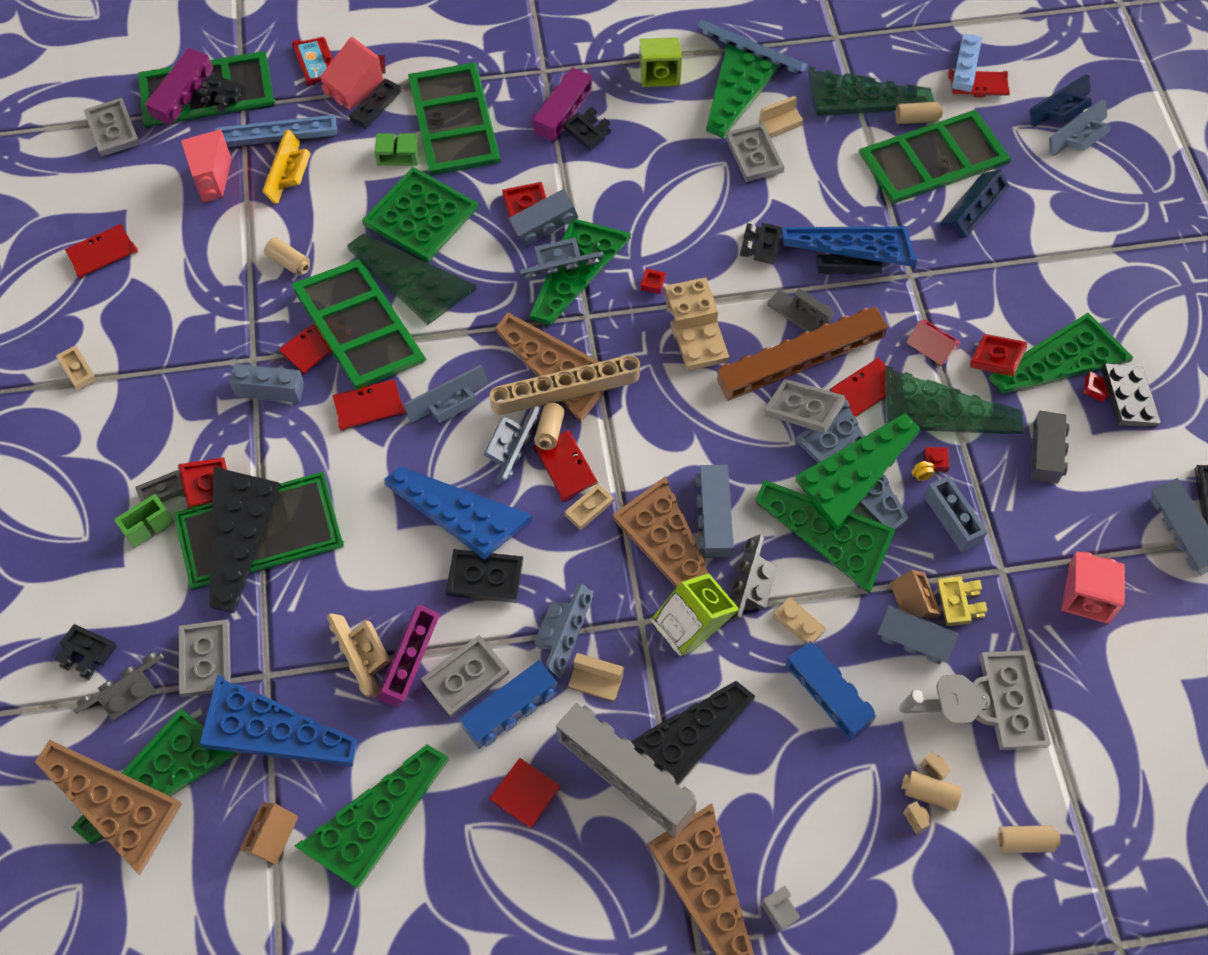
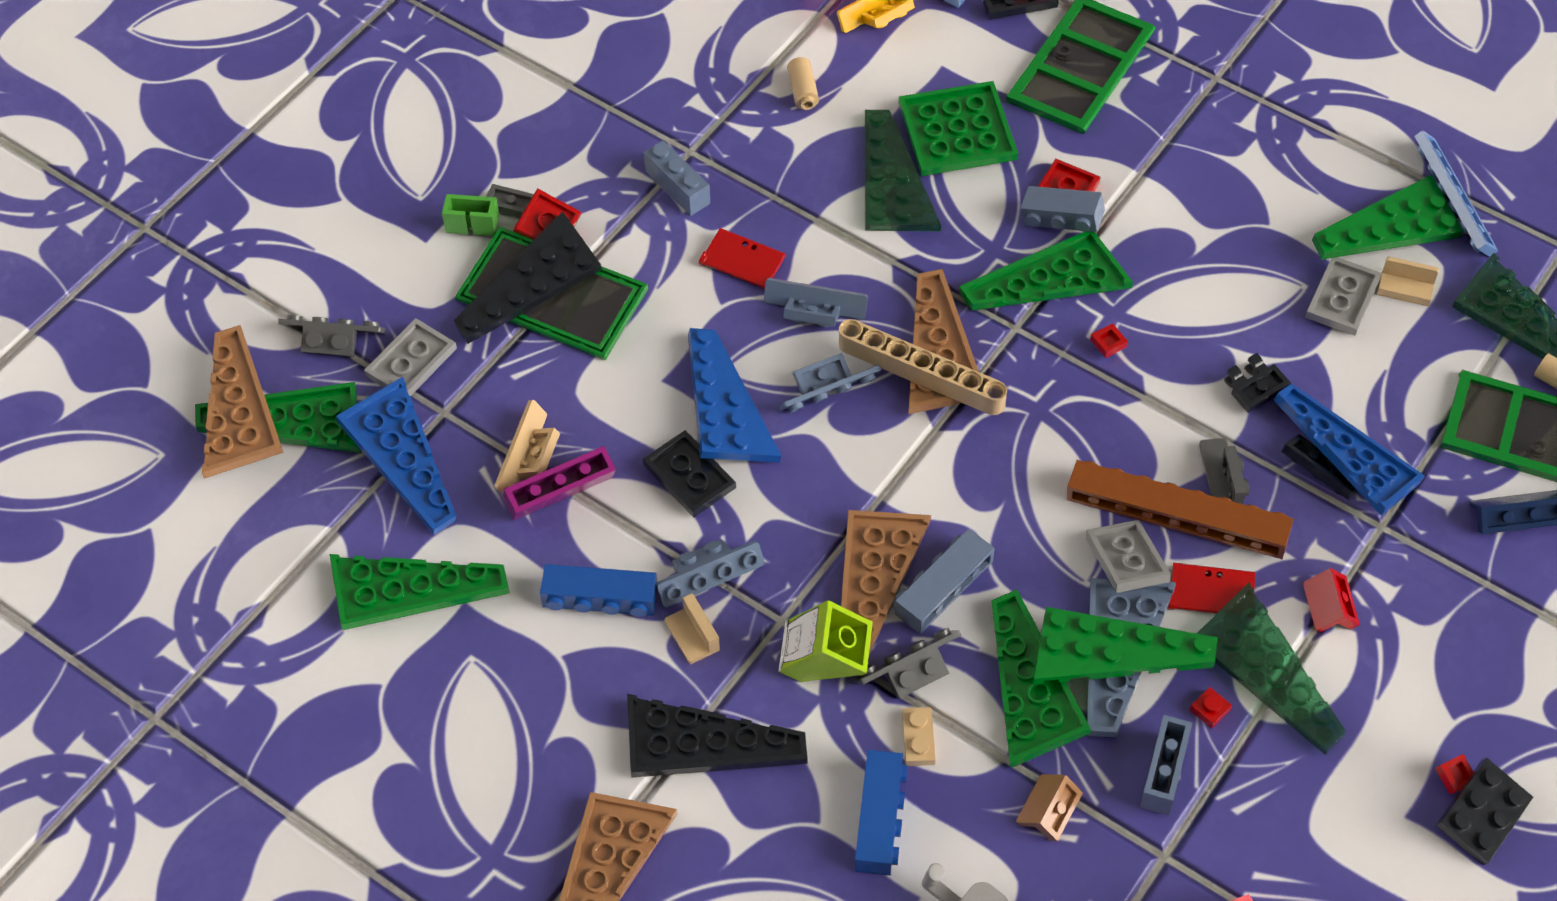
camera: 45 degrees right, 5 degrees down
black plate [55,624,117,681] -> none
tan plate [56,345,97,391] -> none
medium nougat panel [239,802,298,864] -> none
red door [278,316,353,375] -> none
door [291,259,427,390] -> none
bright green piece [374,133,419,166] -> none
light grey plate [421,635,509,718] -> none
red tile [489,758,561,829] -> none
sand blue bracket [519,238,603,279] -> none
magenta brick [532,67,593,142] -> none
red door [533,430,598,502] -> none
tan brick [534,403,564,450] -> none
light grey brick [556,703,697,838] -> none
black plate [563,106,611,151] -> none
tan plate [565,483,614,531] -> none
lime slope [639,37,682,87] -> none
tan piece [664,277,729,371] -> none
sand blue brick [877,605,958,664] -> none
yellow plate [912,461,935,481] -> none
light yellow plate [937,576,987,627] -> none
red tile [970,334,1027,376] -> none
green wing [989,313,1134,394] -> none
dark grey brick [1030,410,1069,484] -> none

